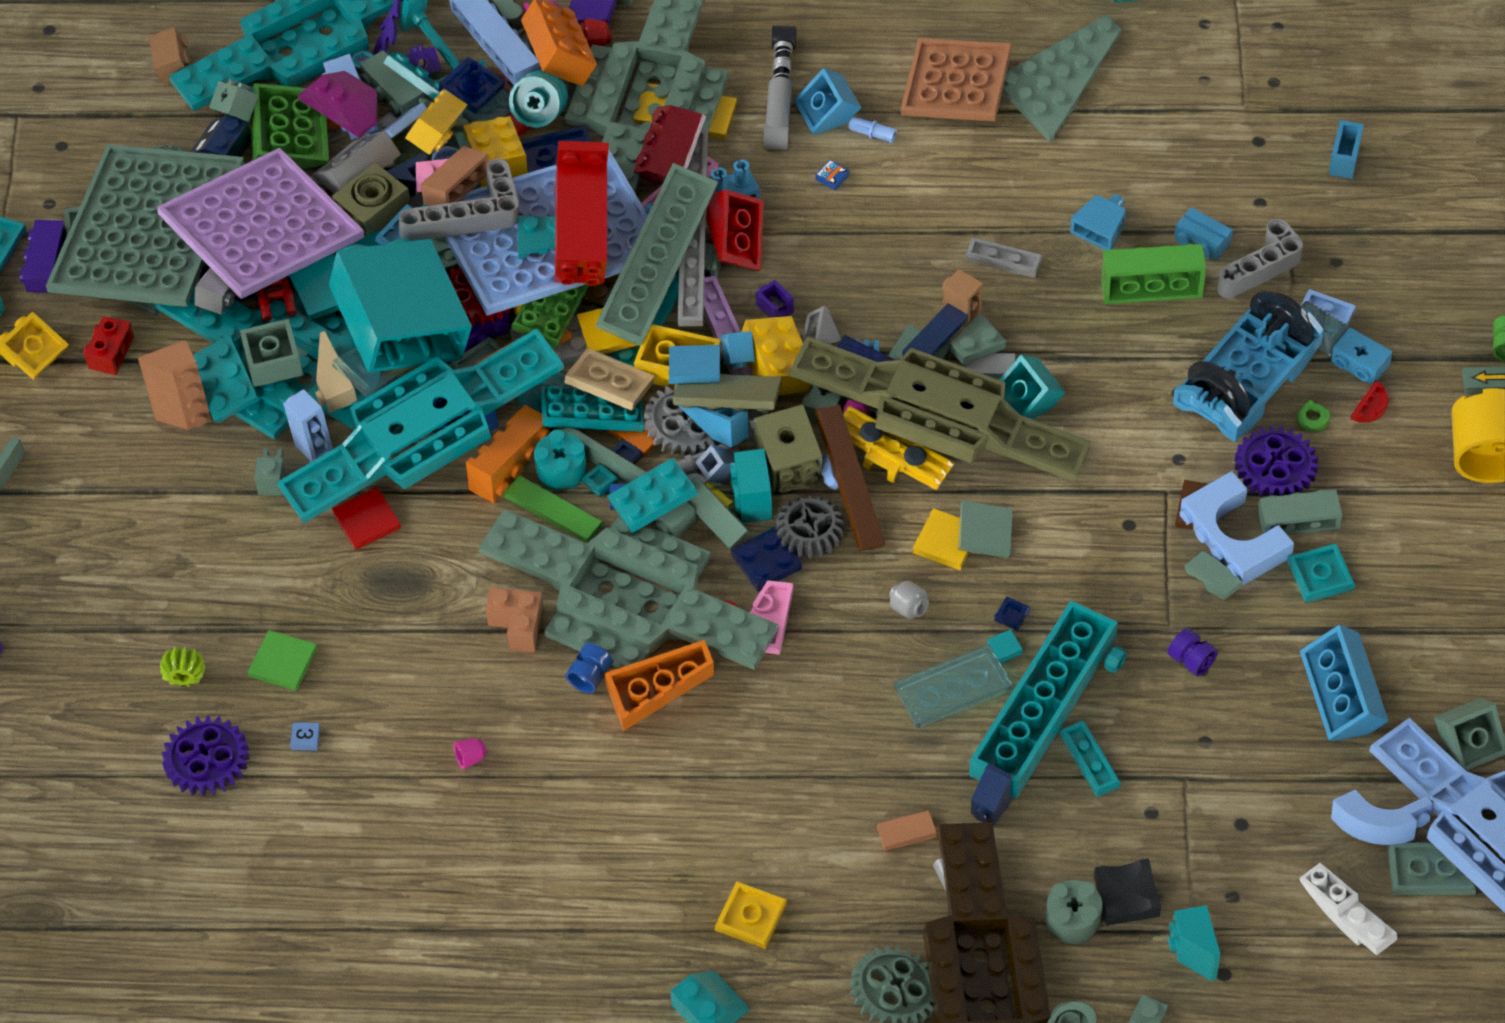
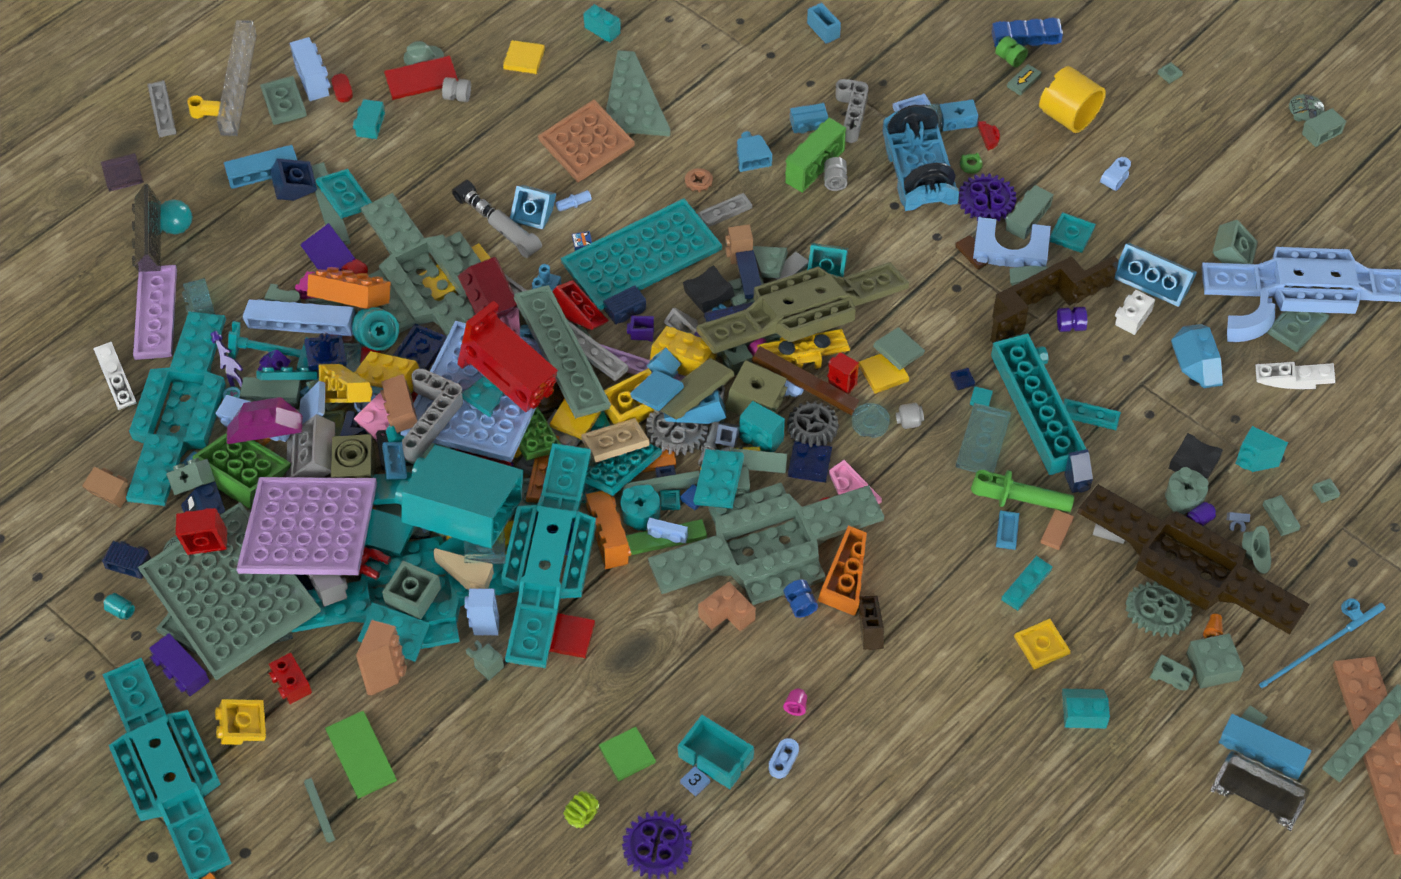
camera: 50 degrees left, 0 degrees up
none -> dark blue brick [102,541,151,579]
none -> teal brick [103,593,135,620]
none -> red brick [175,508,227,555]
none -> bright green tile [325,711,397,799]
none -> teal plate [561,198,722,310]
none -> dark blue brick [603,285,646,325]
none -> light blue plate [647,518,688,544]
none -> teal piece [678,715,754,789]
none -> black brick [683,265,735,313]
none -> nougat gear [685,168,713,193]
none -> light blue plate [769,738,799,778]
none -> light grey wheel [824,157,847,191]
none -> red brick [827,352,859,394]
none -> clear light blue tile [852,403,890,438]
none -> dark brown slope [858,596,884,650]
none -> bright green piece [971,470,1074,512]
none -> dark brown bracket [990,255,1119,343]
none -> dark azure tile [996,511,1019,550]
none -> teal plate [1001,556,1053,611]
none -> light blue piece [1100,157,1131,191]
none -> white brick [1115,290,1155,335]
none -> dark azure wedge [1171,324,1223,388]
none -> dark purple brick [1186,502,1216,526]
none -> sand blue tile [1226,512,1250,532]

